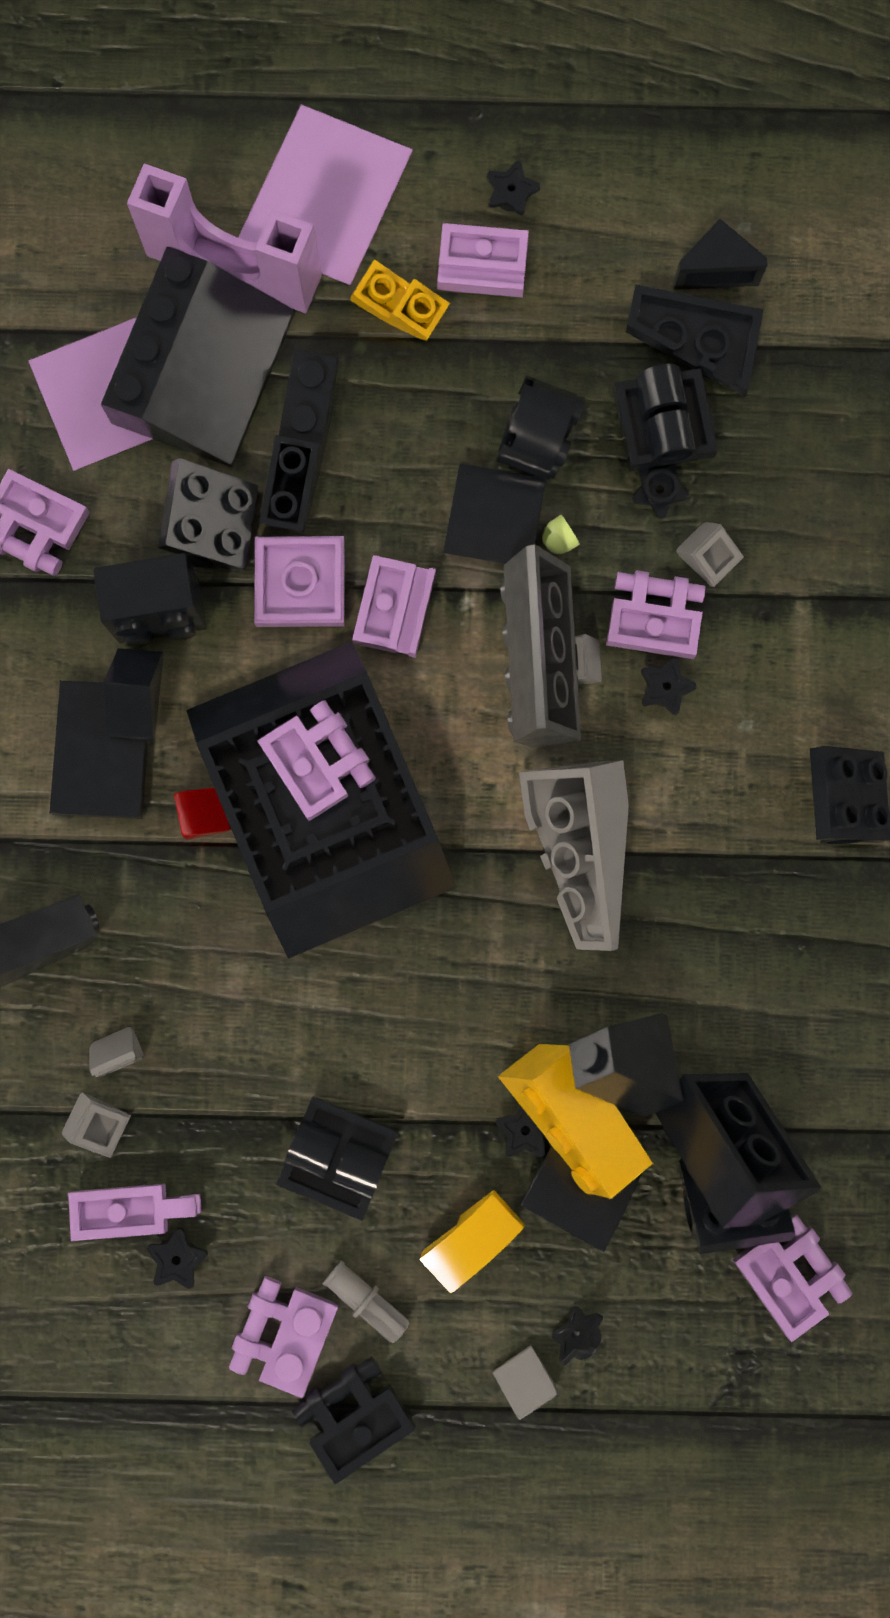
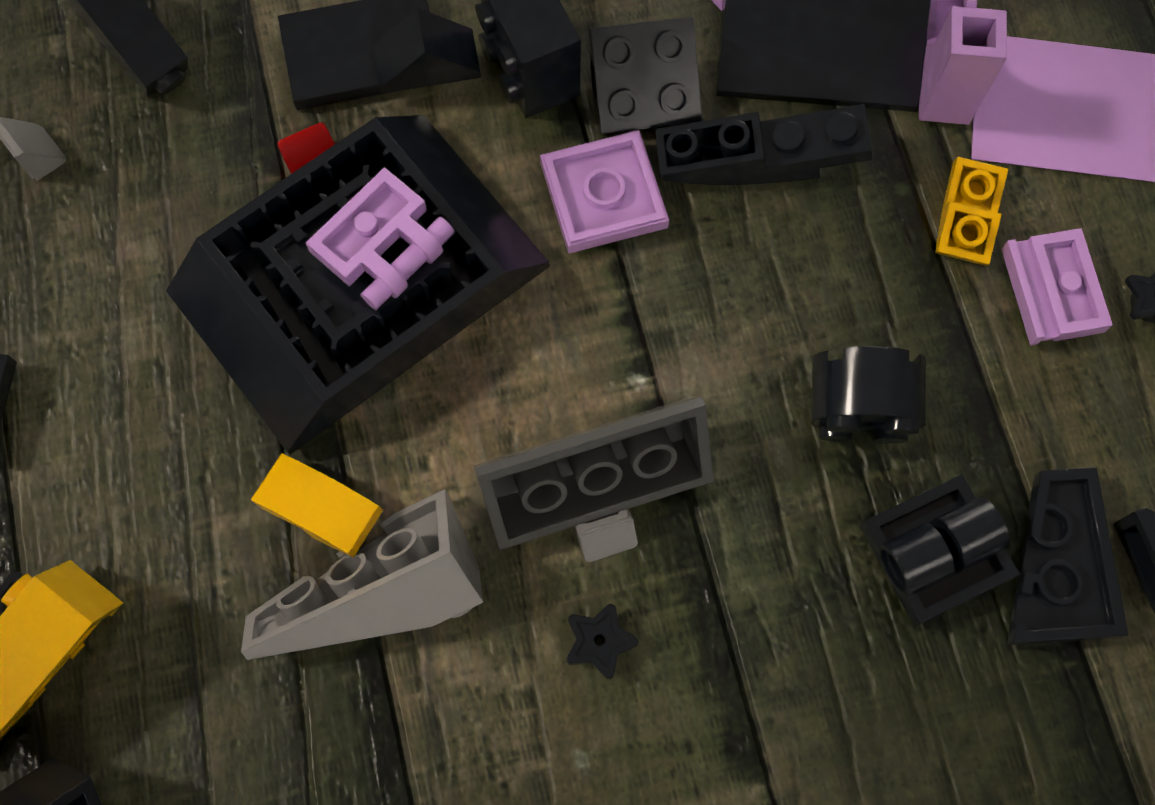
camera: 75 degrees right, 10 degrees down
lavender plate [352,555,436,658] -> none
black slope [443,463,546,564] -> none
yellowish green hinge [542,515,580,554] -> none
black slope [569,1013,683,1117] -> none
lavender plate [606,570,705,659] -> none
black plate [632,464,689,519] -> none
light grey slope [676,522,744,587] -> none
none -> yellow slope [251,453,383,558]

